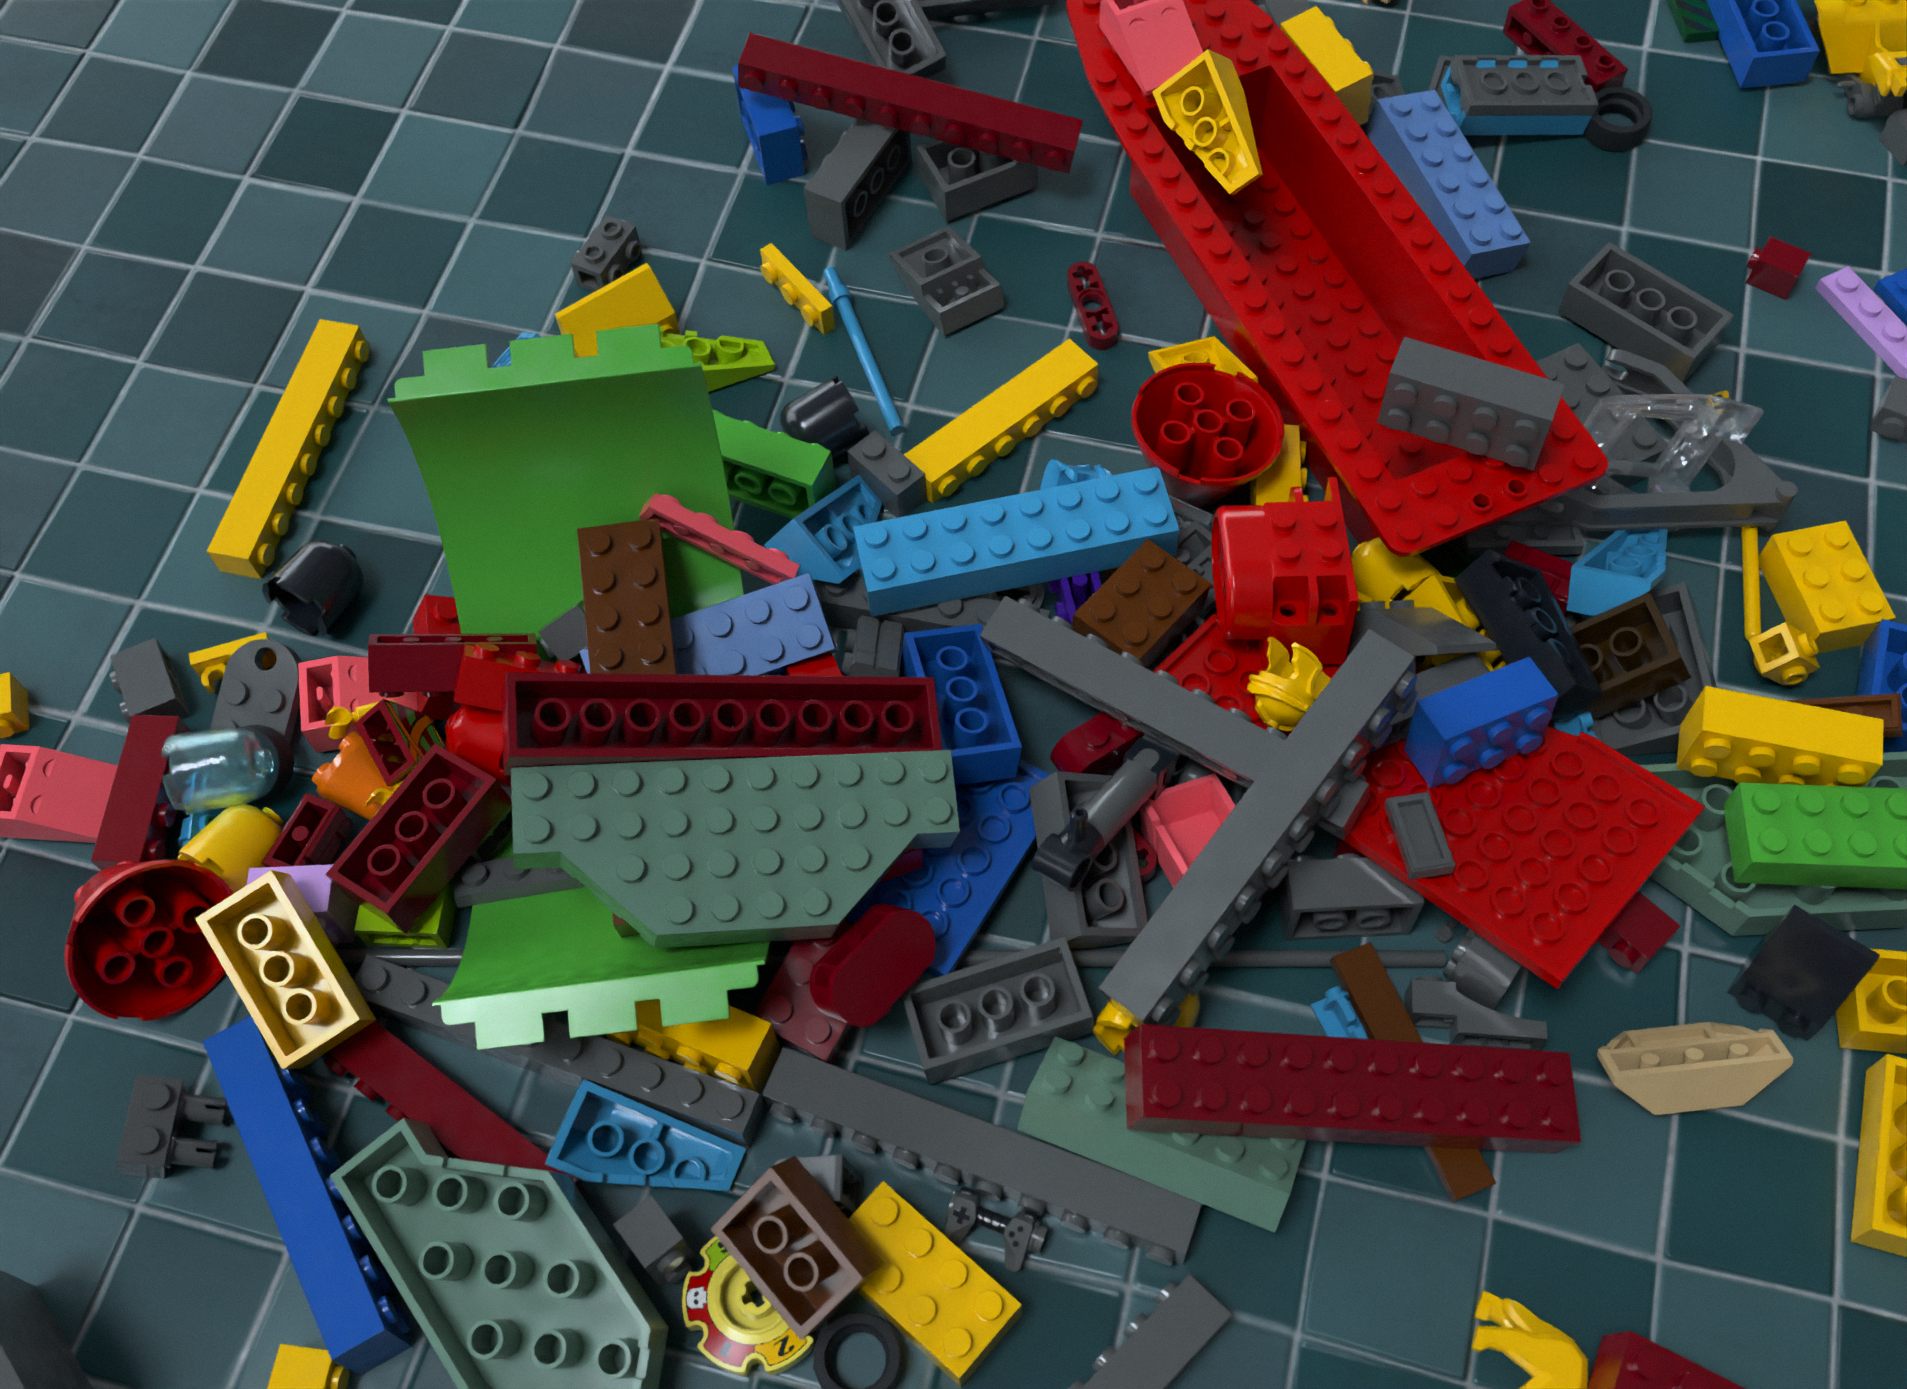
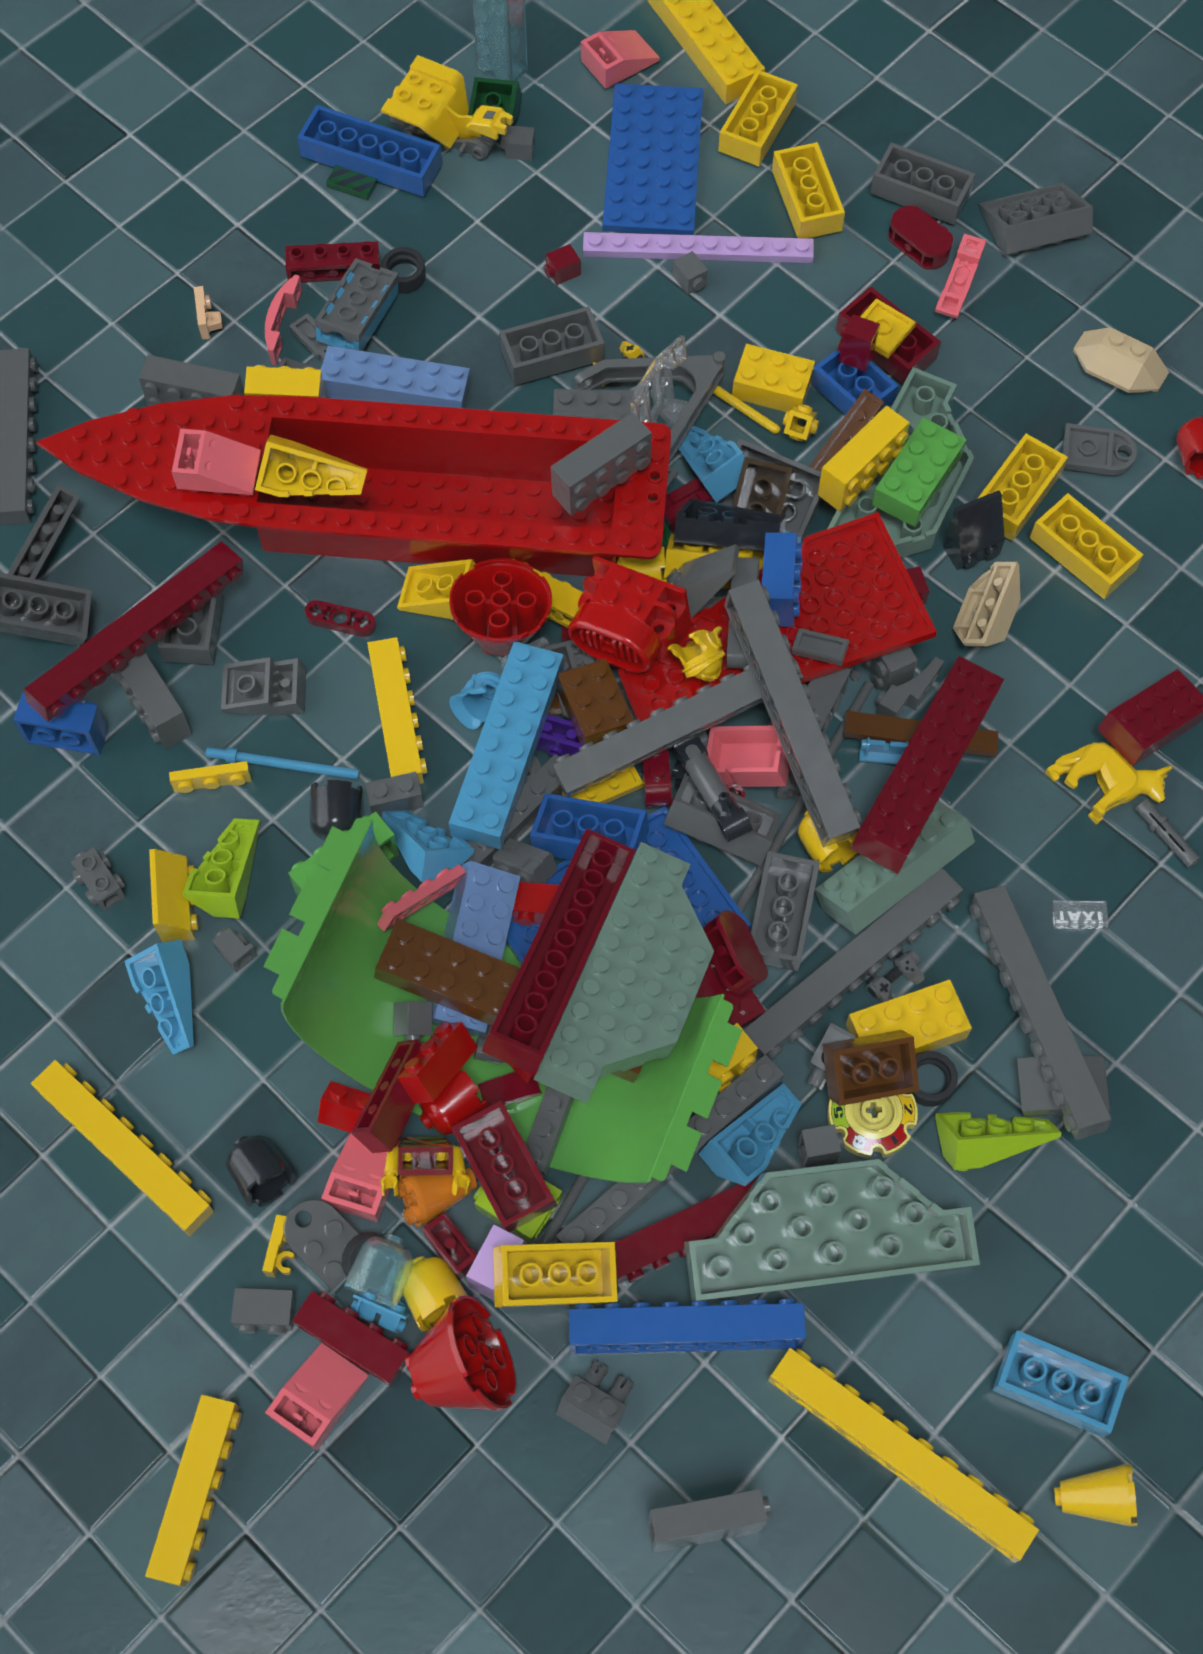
camera: 65 degrees left, 5 degrees up
none -> coral slope [265,275,303,365]
none -> yellow plate [562,766,643,804]

